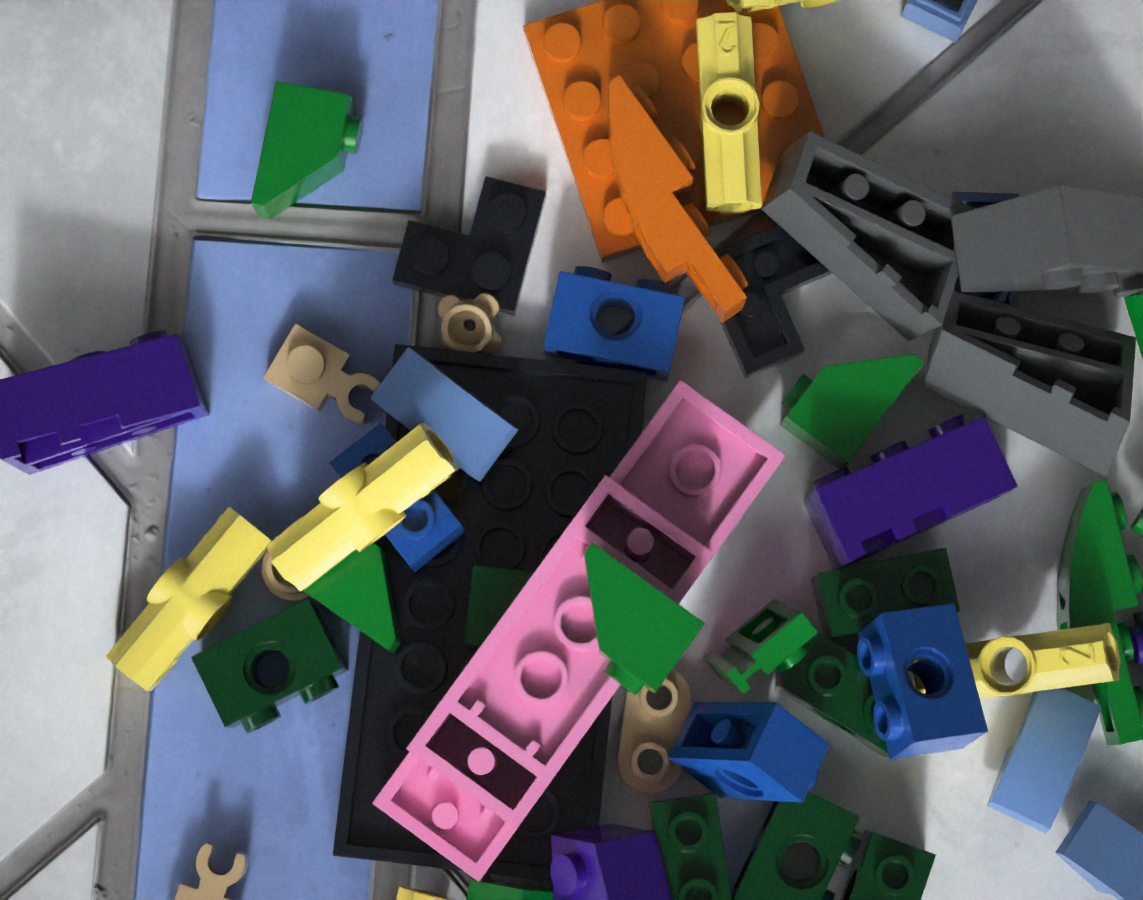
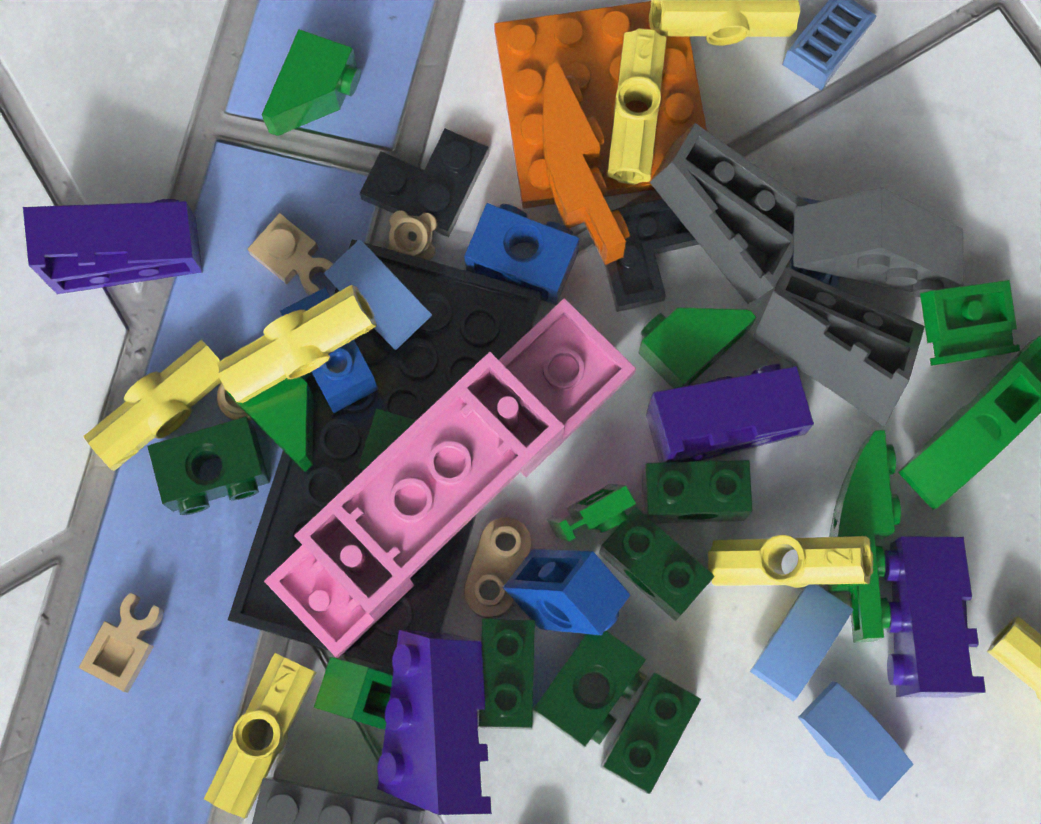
camera: 10 degrees right, 5 degrees down
green slope [584,542,705,695] -> none
blue brick [857,603,988,760] -> none

